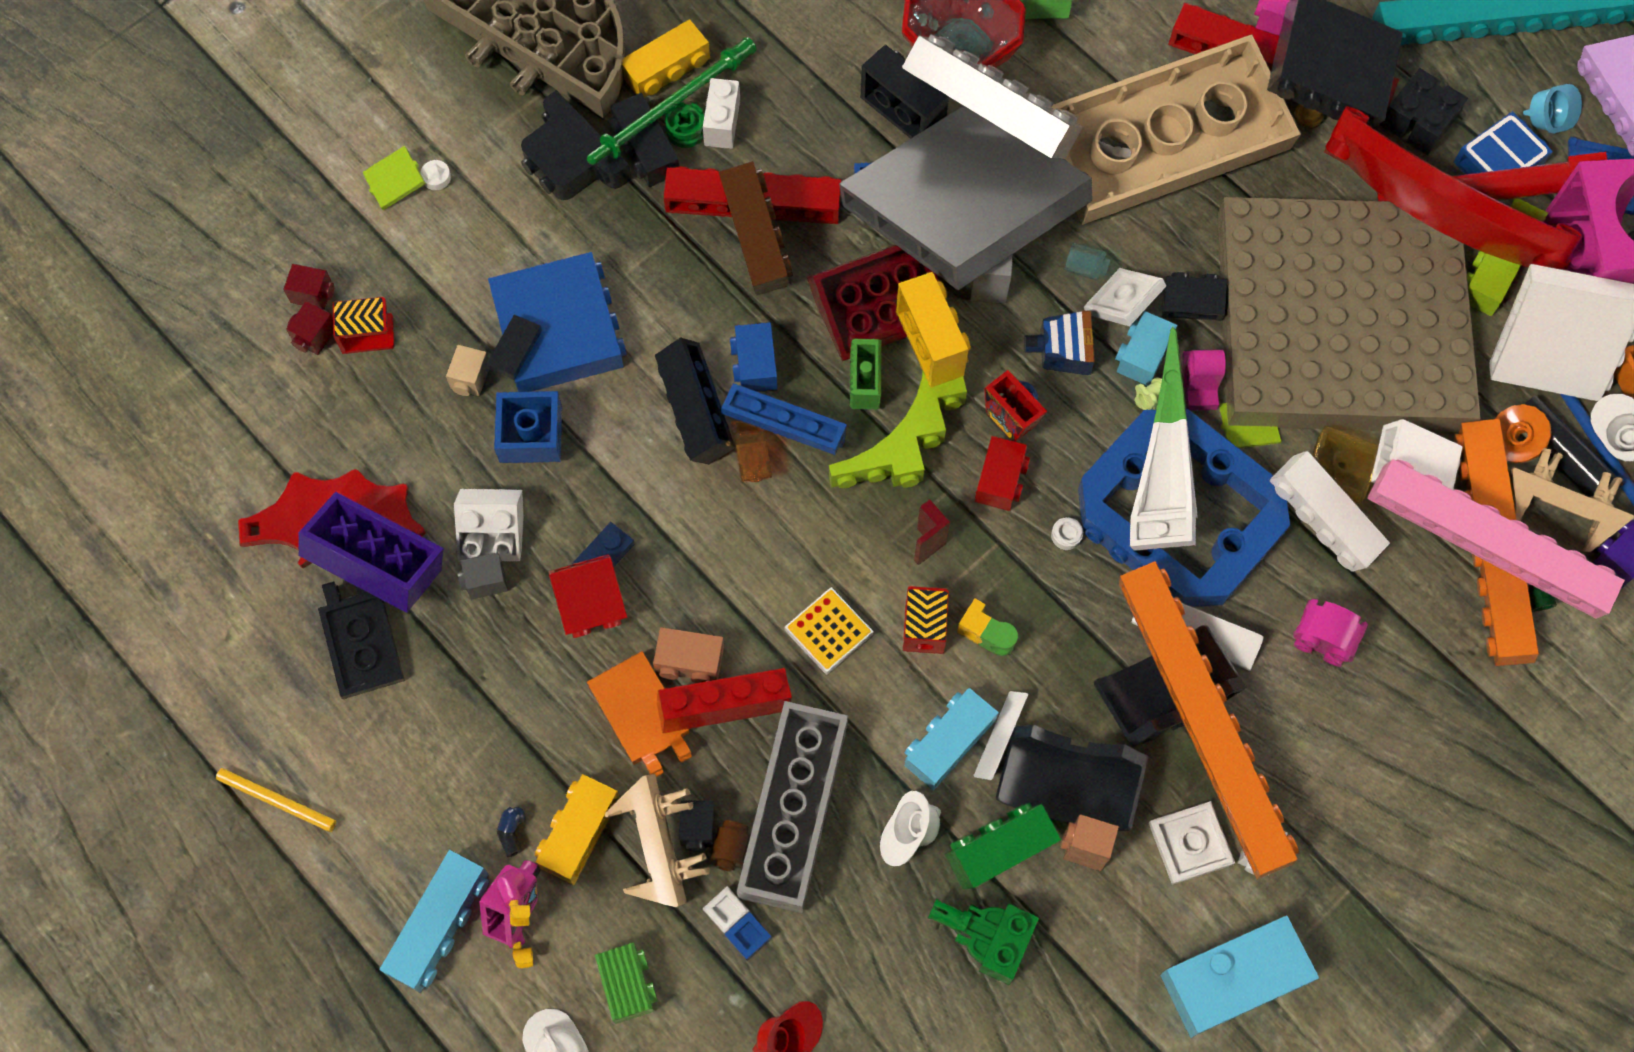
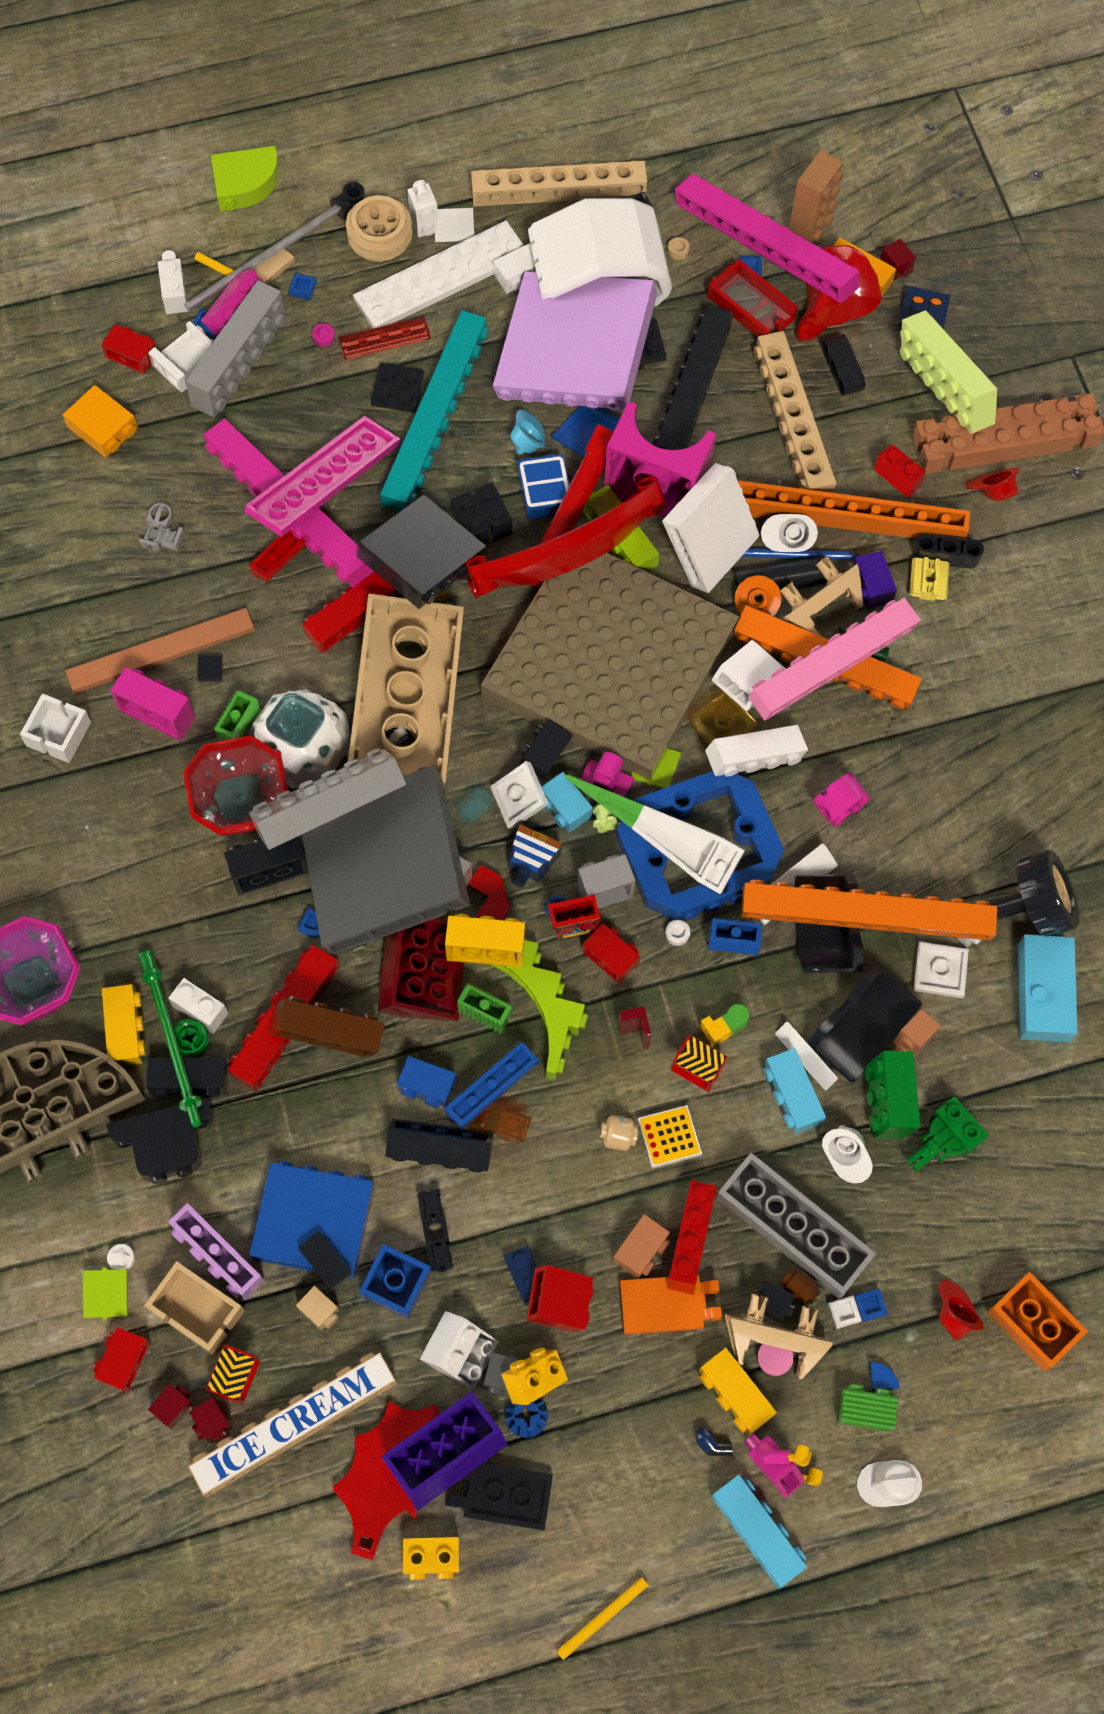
camera: 65 degrees left, 0 degrees up
none -> red brick [93,1327,150,1393]
none -> tan piece [144,1261,245,1355]
none -> lavender brick [168,1203,264,1301]
none -> brick [188,1352,397,1497]
none -> white rock [246,689,351,789]
none -> yellow brick [403,1537,460,1580]
none -> black piece [417,1189,454,1273]
none -> red tile [468,865,510,921]
none -> yellow brick [501,1347,568,1405]
none -> blue gear [505,1398,548,1438]
none -> light grey piece [577,854,636,909]
none -> tan head [599,1115,638,1151]
none -> blue brick [708,918,762,955]
none -> bright pink piece [757,1344,793,1376]
none -> blue tile [870,1362,900,1390]
none -> black wheel [990,850,1079,937]

